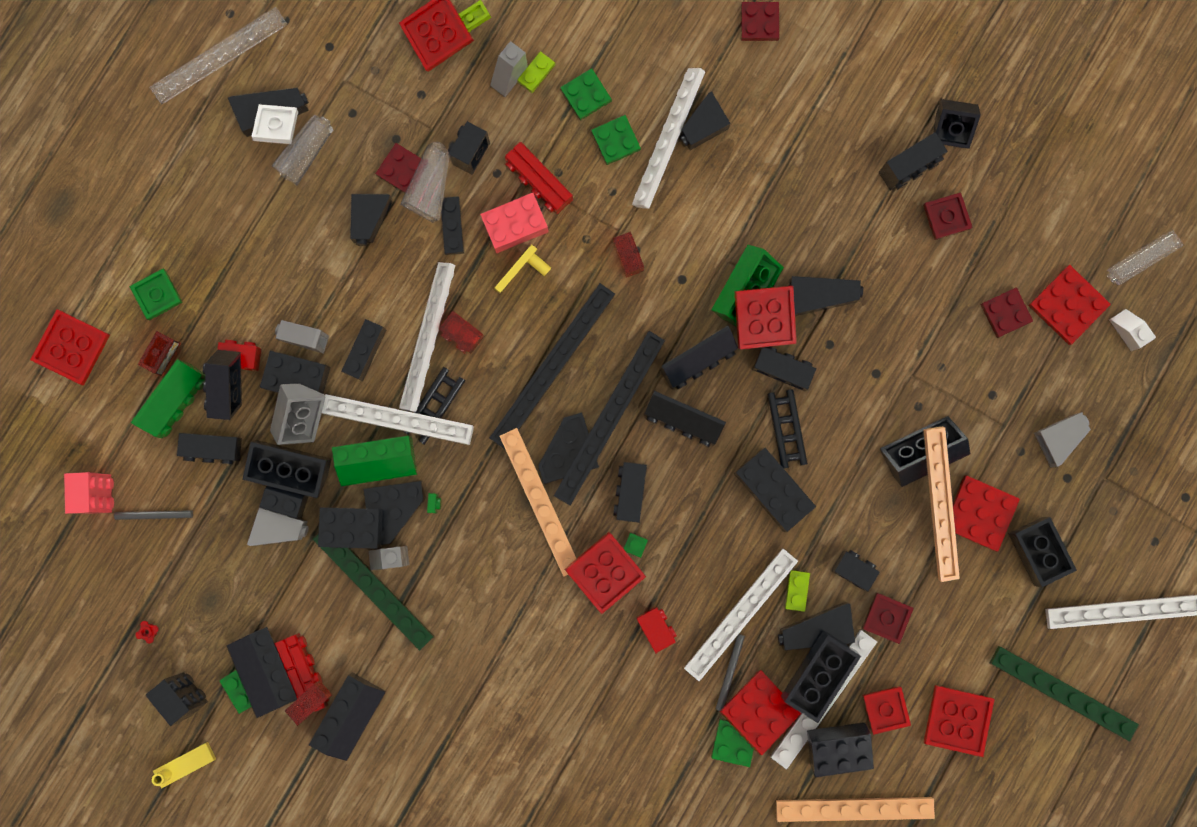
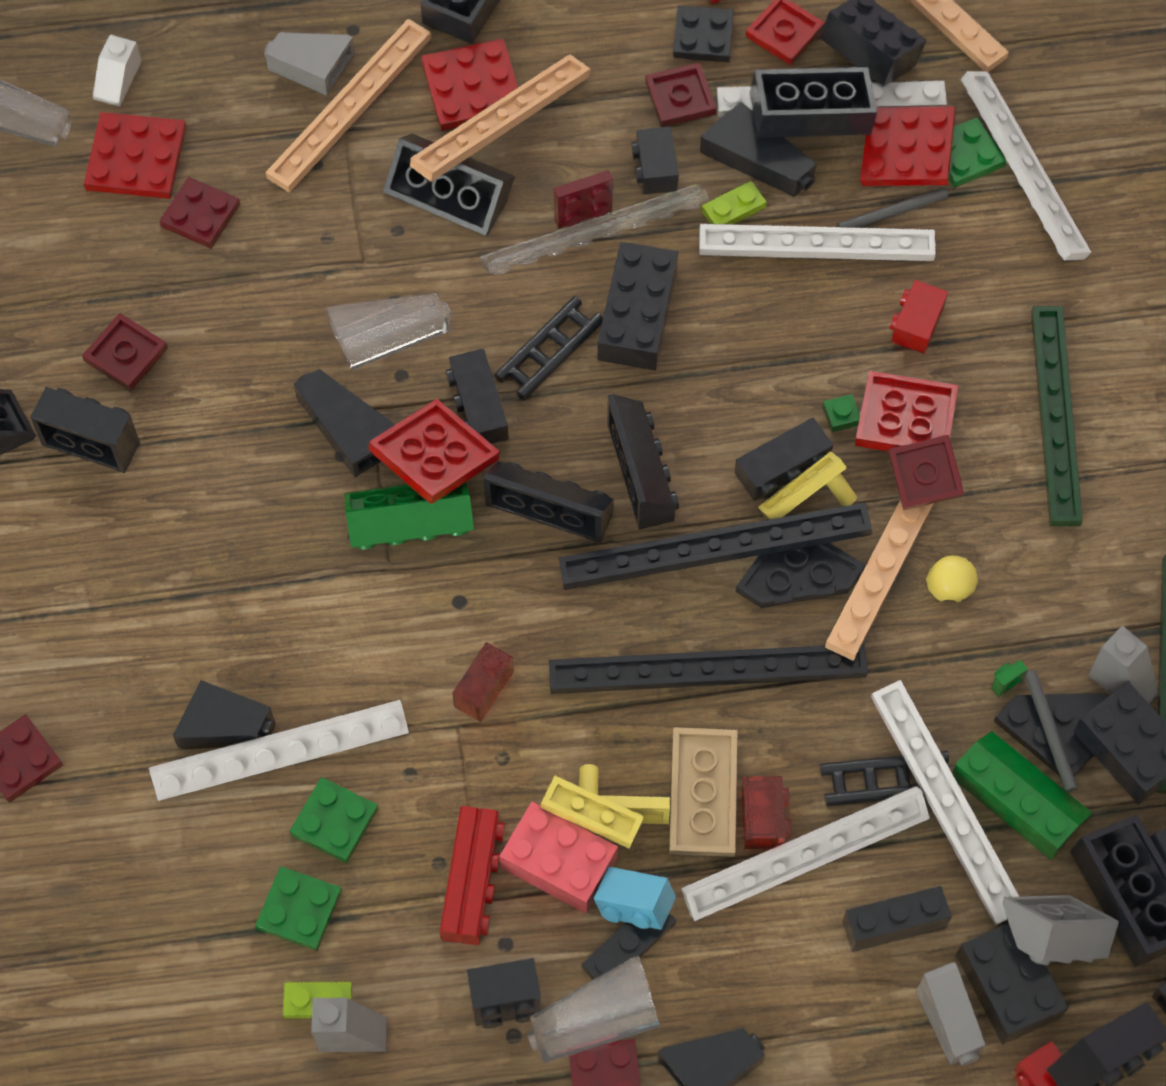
camera: 130 degrees left, 20 degrees down
none -> light nougat plate [266,19,431,193]
none -> clear slope [326,293,452,371]
none -> clear plate [480,184,708,275]
none -> light yellow piece [540,776,644,849]
none -> dark red plate [554,170,613,229]
none -> medium azure brick [594,867,676,930]
none -> tan plate [669,727,737,857]
none -> black plate [673,5,734,62]
none -> light yellow piece [758,452,857,520]
none -> dark red plate [888,435,965,511]
none -> light yellow hair [926,555,978,603]
none -> white plate [961,72,1091,261]
none -> dark grey bar [1024,670,1078,792]
none -> dark green plate [1031,306,1083,526]

